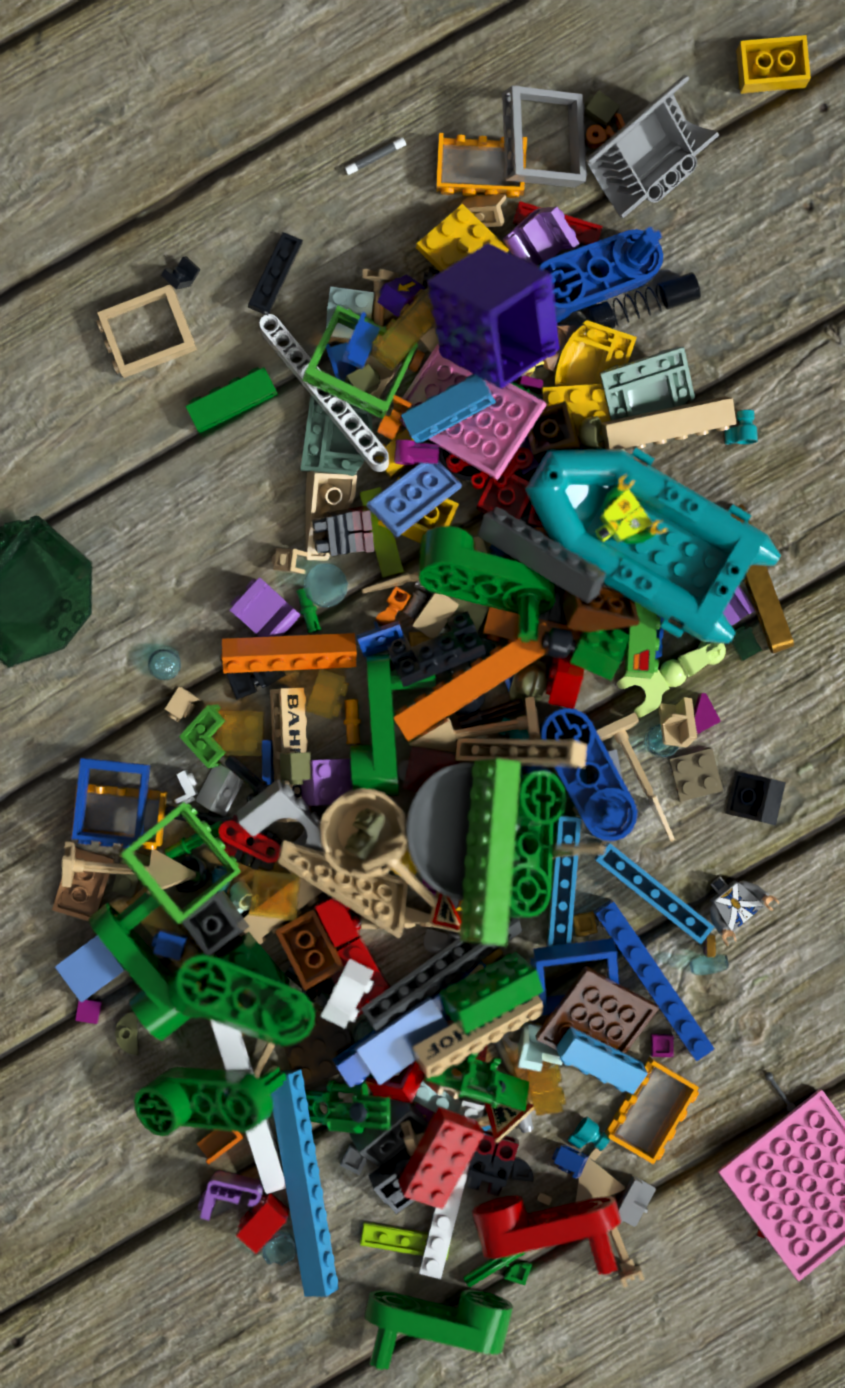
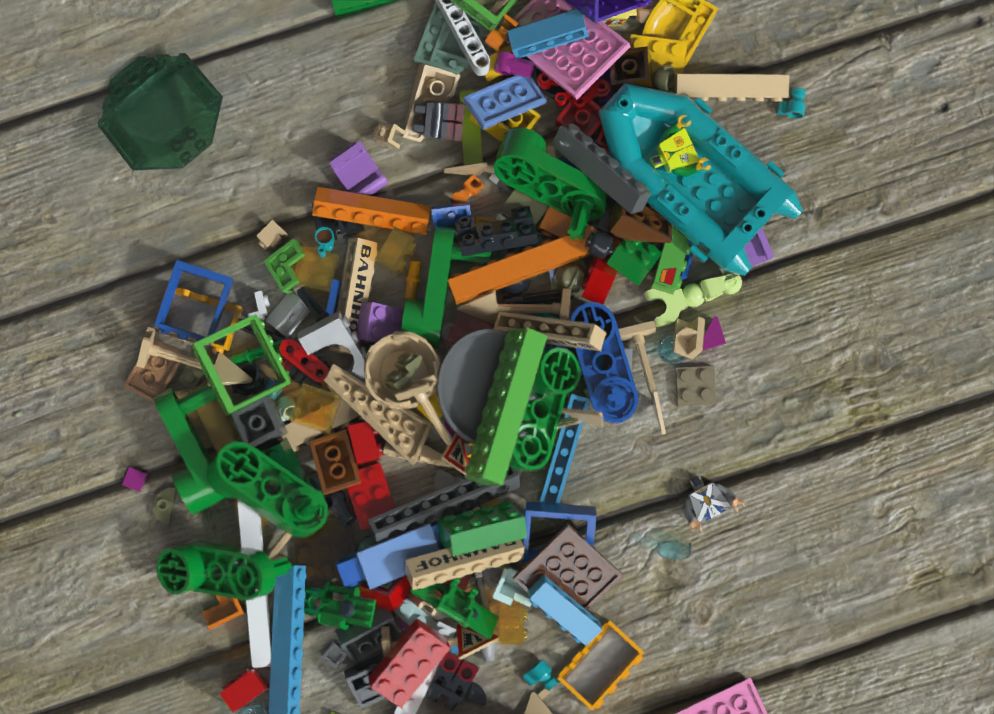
camera: 10 degrees right, 5 degrees down
medium blue brick [55,936,126,1003] -> none
clear light blue hair [148,646,181,681] -> none
blue brick [152,929,188,960] -> none
medium lavender piece [198,1170,264,1220] -> none
olive brick [280,752,311,785] -> none
green pin [296,587,322,634] -> none
clear light blue tile [304,563,348,608] -> none
white brick [321,959,374,1028] -> none
light grey pin [403,590,428,619] -> none
tan panel [412,593,459,639] -> none
magenta tile [520,376,544,392] -> none
blue brick [552,1144,589,1179] -> none
pearl gold tile [573,911,598,938] -> none
blue brick [593,899,715,1062] -> none
dark azure brick [594,842,714,944] -> none
sand green slope [600,346,695,420] -> none
magenta tile [651,1034,674,1057] -> none
pearl gold tile [704,933,716,957] -> none
black slope [725,771,786,825] -> none
pearl gold beam [726,504,794,654] -> none
clear green bracket [731,625,762,661] -> none
dark grey hinge [765,1072,795,1112] -> none
none -> teal piece [315,227,334,258]

